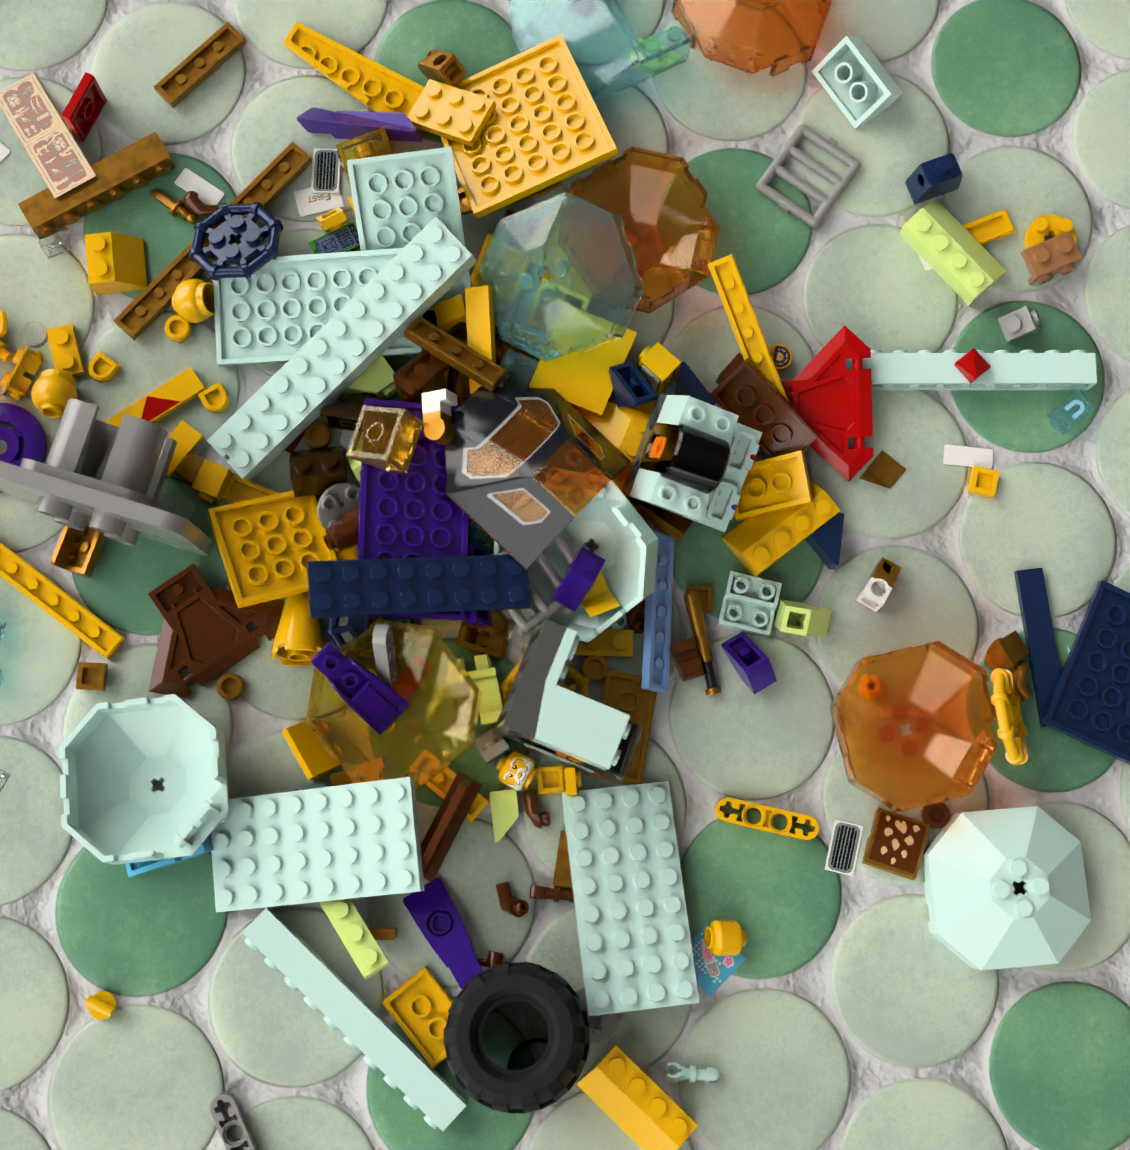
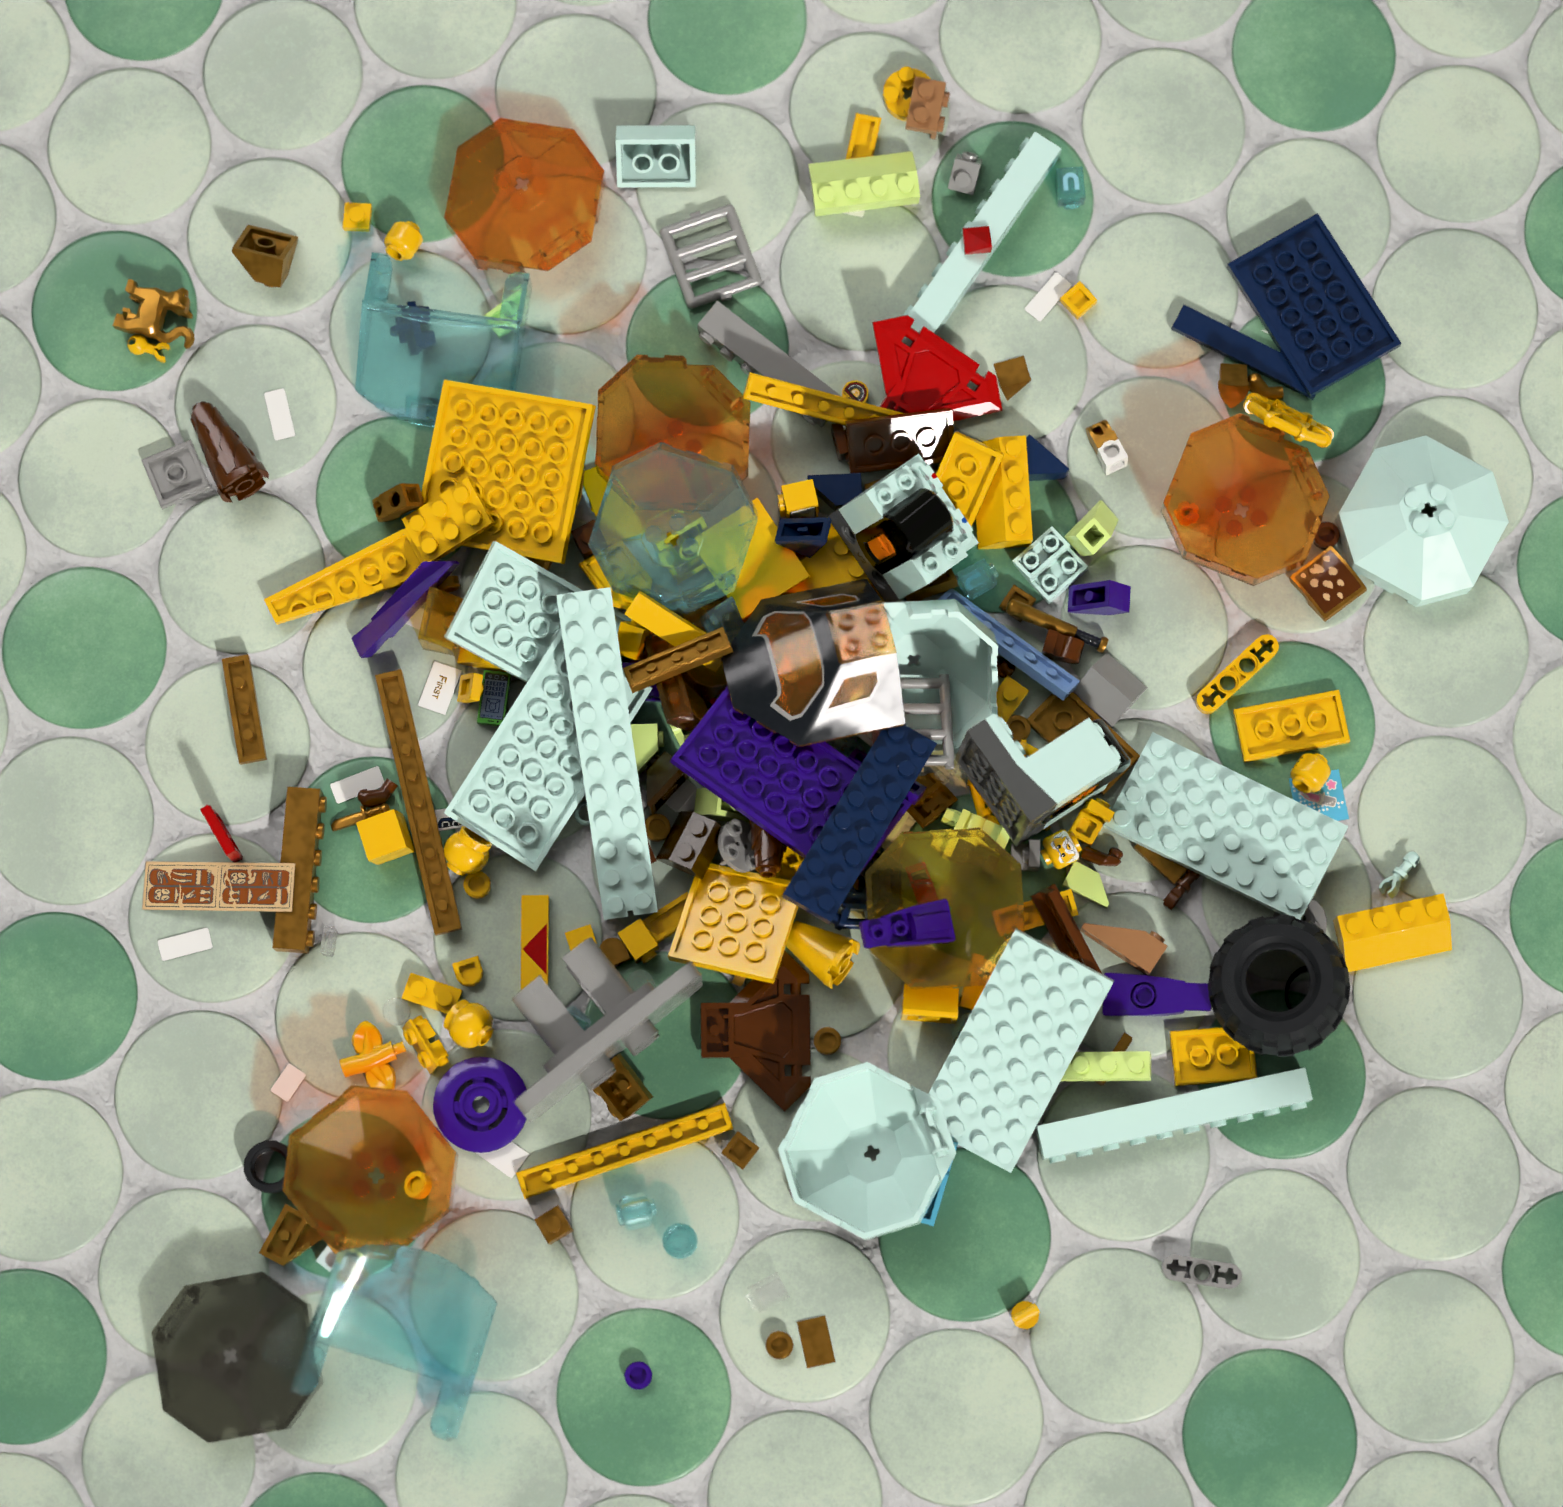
camera: 45 degrees left, 0 degrees up
yellow slope [85,232,148,295] -> none
dark blue plate [189,201,283,281] -> none
yellow tile [197,382,230,414] -> none
sticker [311,148,341,193] -> none
clear yellow slope [346,405,423,473] -> none
light grey beam [372,623,398,688] -> none
leg [421,389,458,445] -> none
reddish brown hand [477,951,504,968] -> none
reddish brown arm [496,882,529,917] -> none
dark purple slope [551,547,606,612] -> none
yellow sticker [581,570,620,618] -> none
sticker [824,819,864,876] -> none
dark blue torso [905,153,963,205] -> none
none -> yellow head [356,809,415,865]
none -> pearl gold tile [435,576,460,594]
none -> light grey brick [698,301,841,427]
none -> clear light blue brick [956,558,999,601]
none -> light grey slope [1073,653,1148,727]
none -> medium nougat slope [1080,923,1168,975]
none -> yellow tile [1233,690,1350,763]

